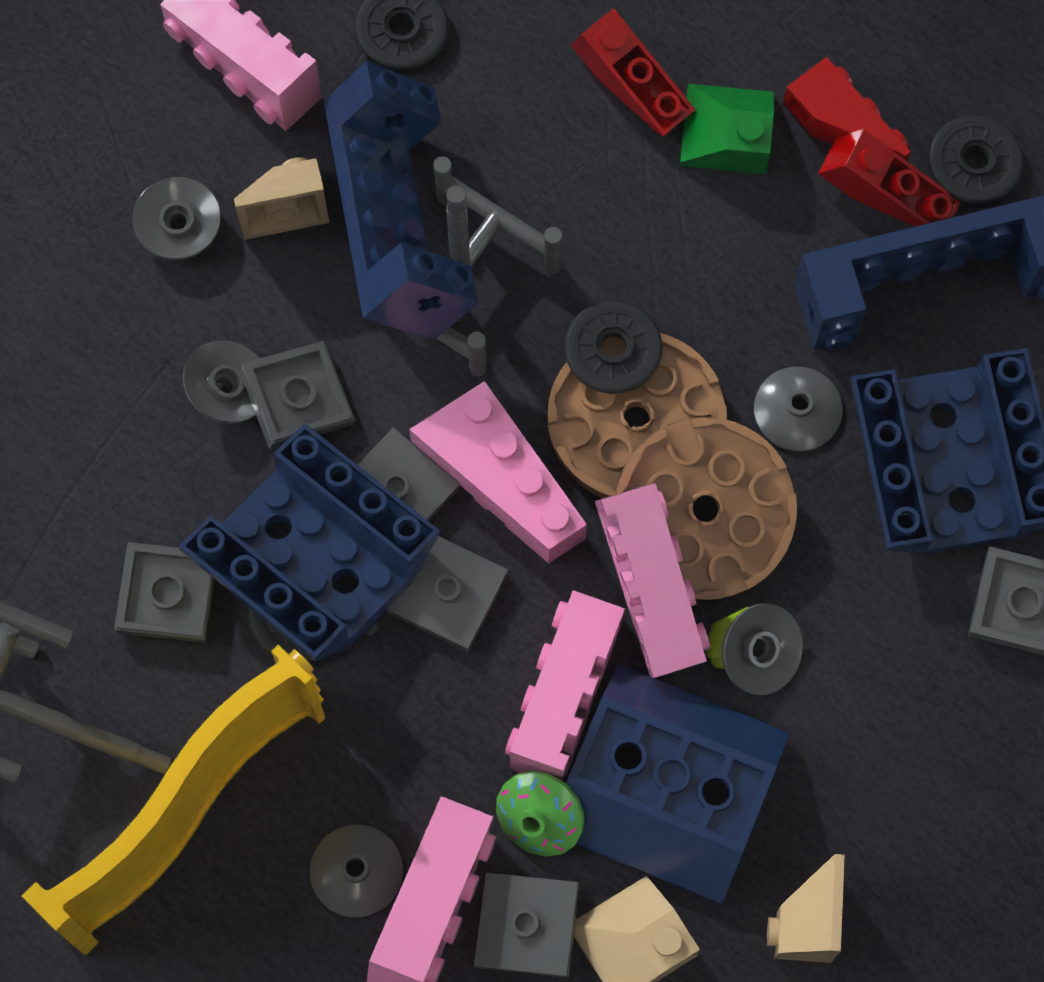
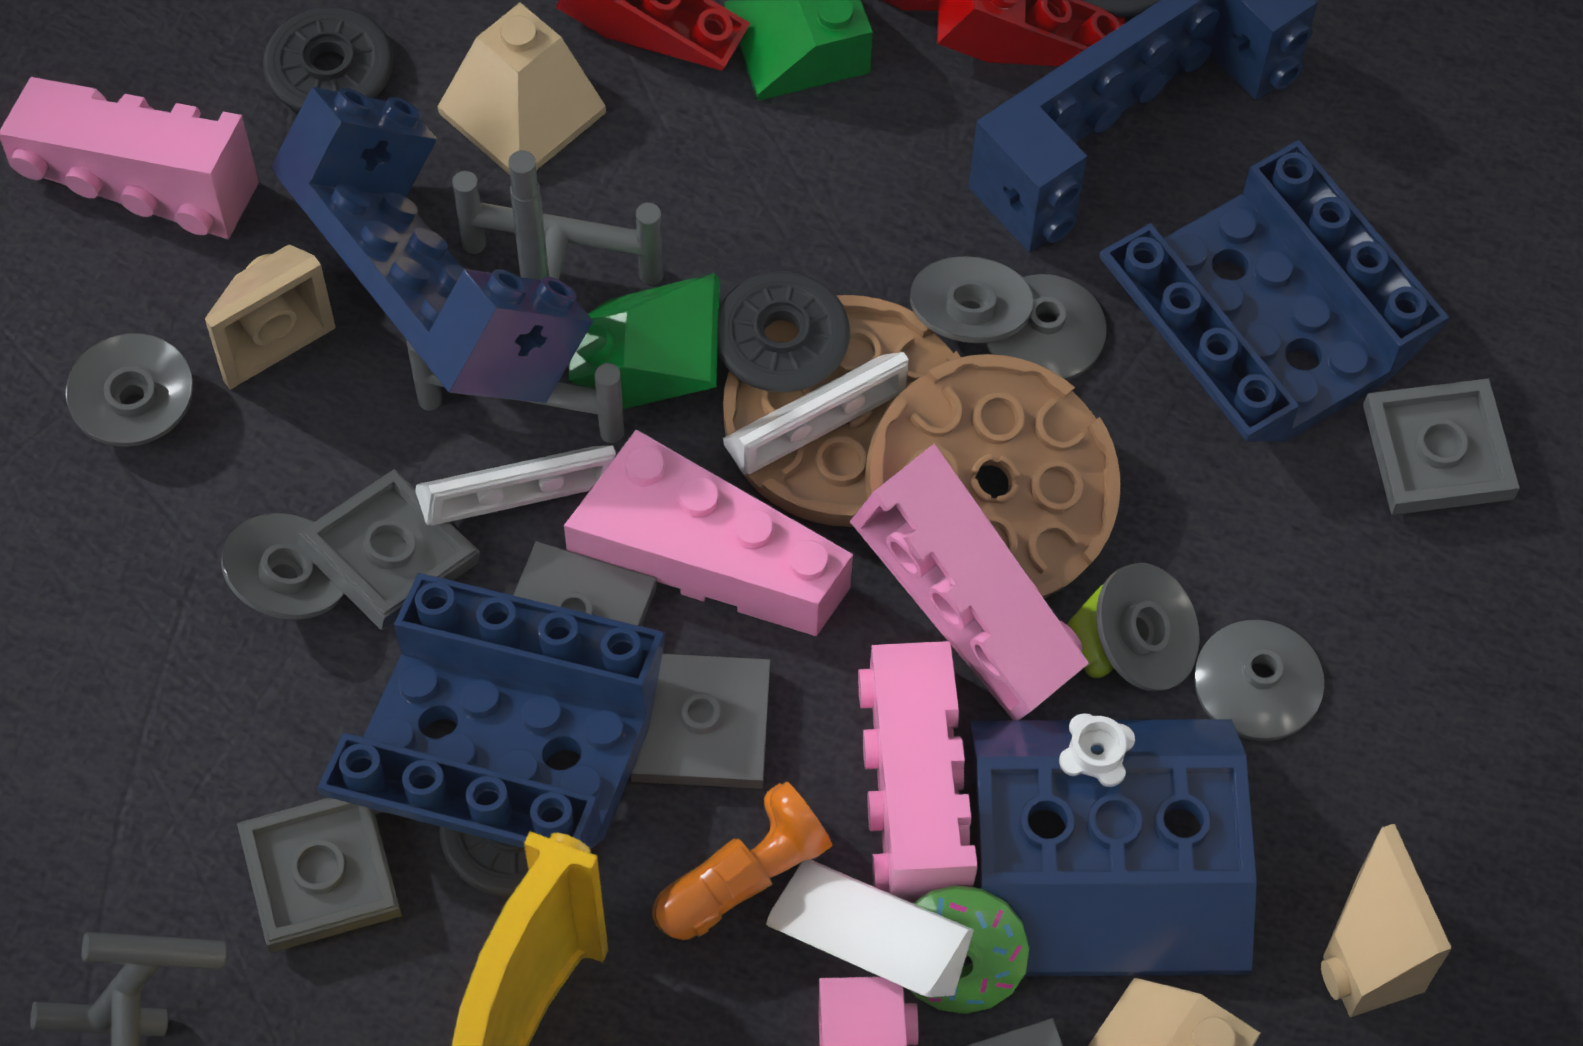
camera: 25 degrees left, 10 degrees down
none -> white slope [415,446,616,526]
none -> tan slope [438,3,606,175]
none -> green slope [569,273,720,409]
none -> orange piece [652,781,833,940]
none -> white slope [723,352,909,475]
none -> white slope [766,860,974,997]
none -> dark grey dish [910,256,1034,343]
none -> white plate [1059,714,1135,787]
none -> dark grey dish [1194,620,1324,741]

